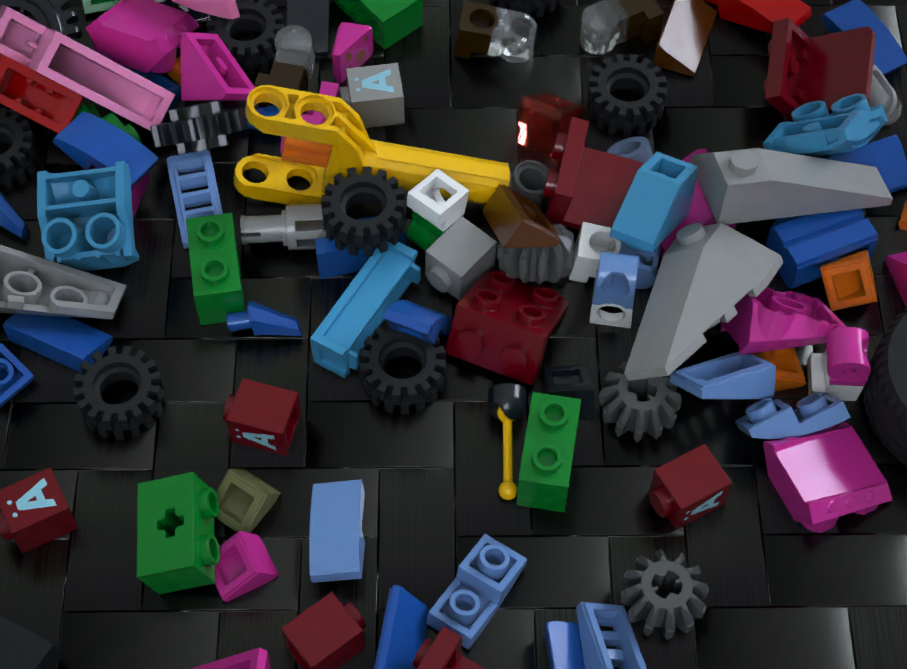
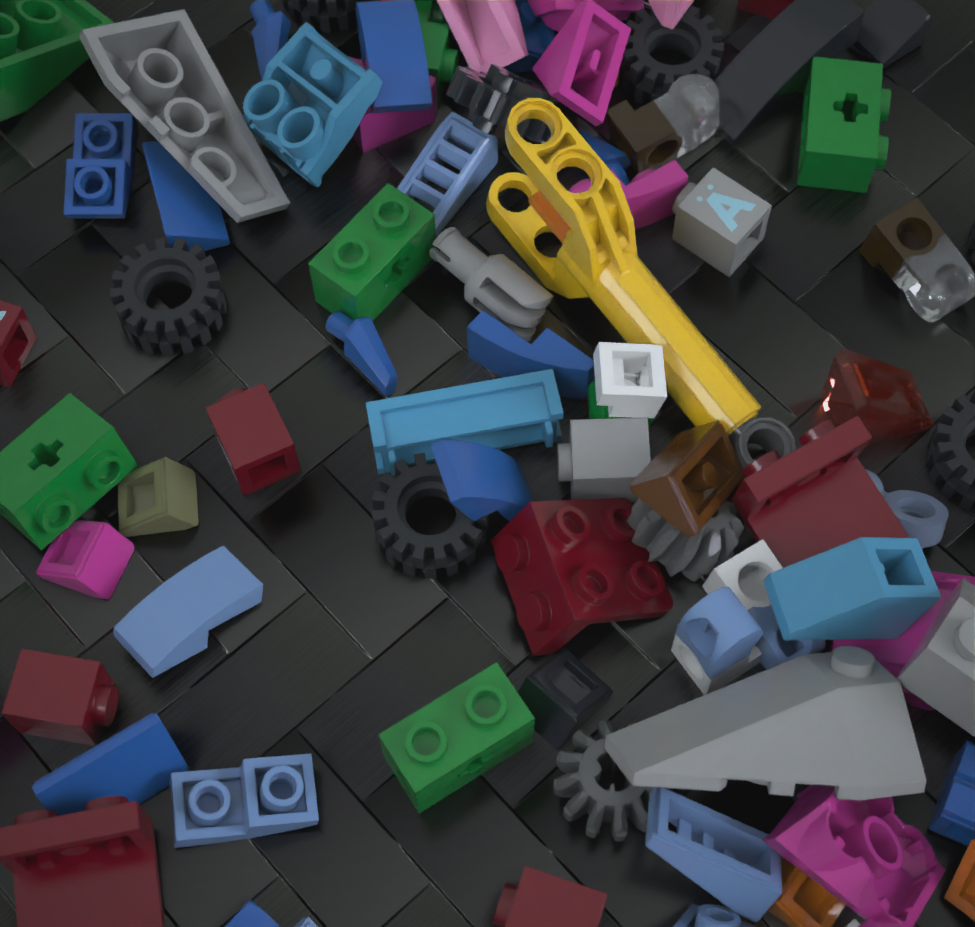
camera: 50 degrees right, 5 degrees up
black tyre [321,167,406,257] -> none
dark pink slope [332,22,374,83] -> none
hinge [488,383,526,500] -> none

